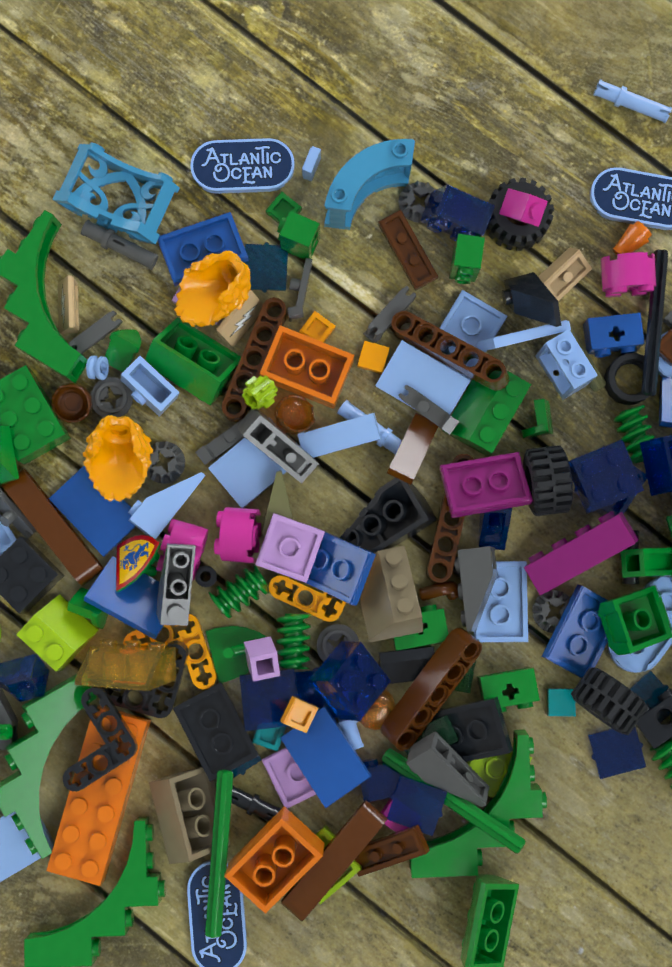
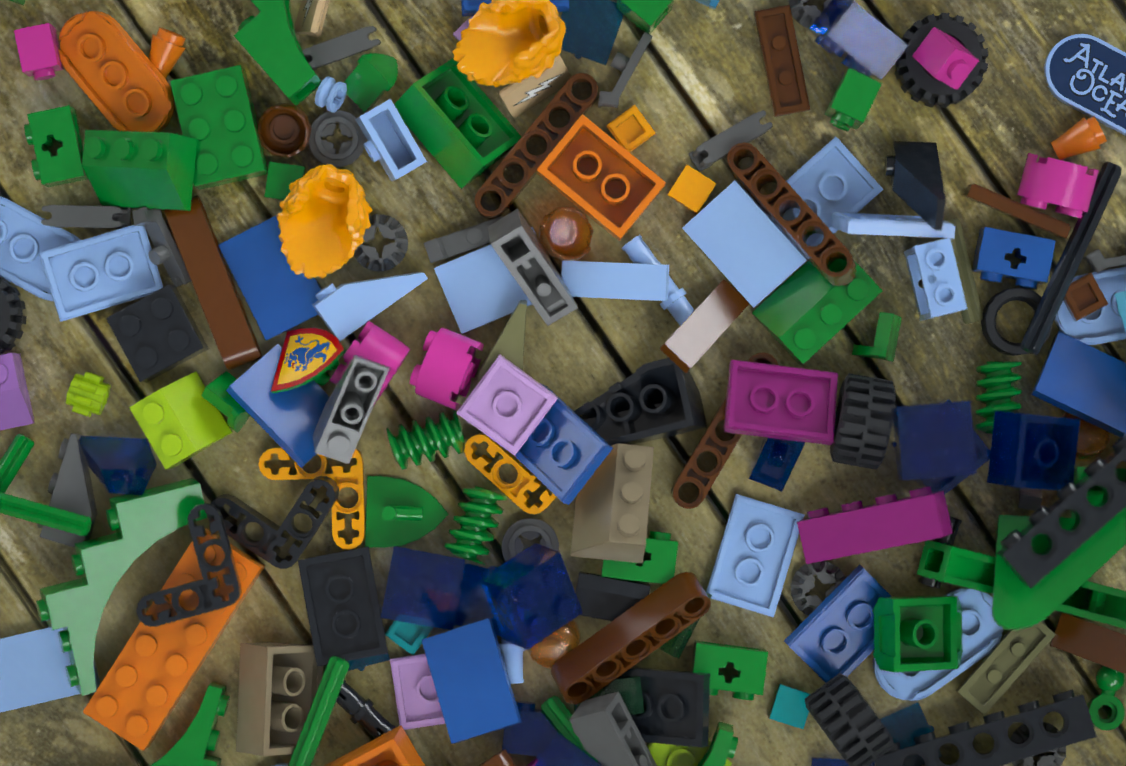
camera: 25 degrees right, 5 degrees up
clear yellow slope [75,639,176,691] -> none
black pin [195,566,217,587] -> none
lime gear [242,375,278,410] -> none
lavender brick [244,636,280,682] -> none
light orange tile [280,696,318,733] -> none
dark grey piece [399,385,459,435] -> none
reddish brown arm [419,581,459,601] -> none
dark grey slope [455,546,498,632] -> none
tan slope [538,247,592,301] -> none
none -> green tile [264,162,306,200]
none -> reddish brown tile [963,184,1071,239]

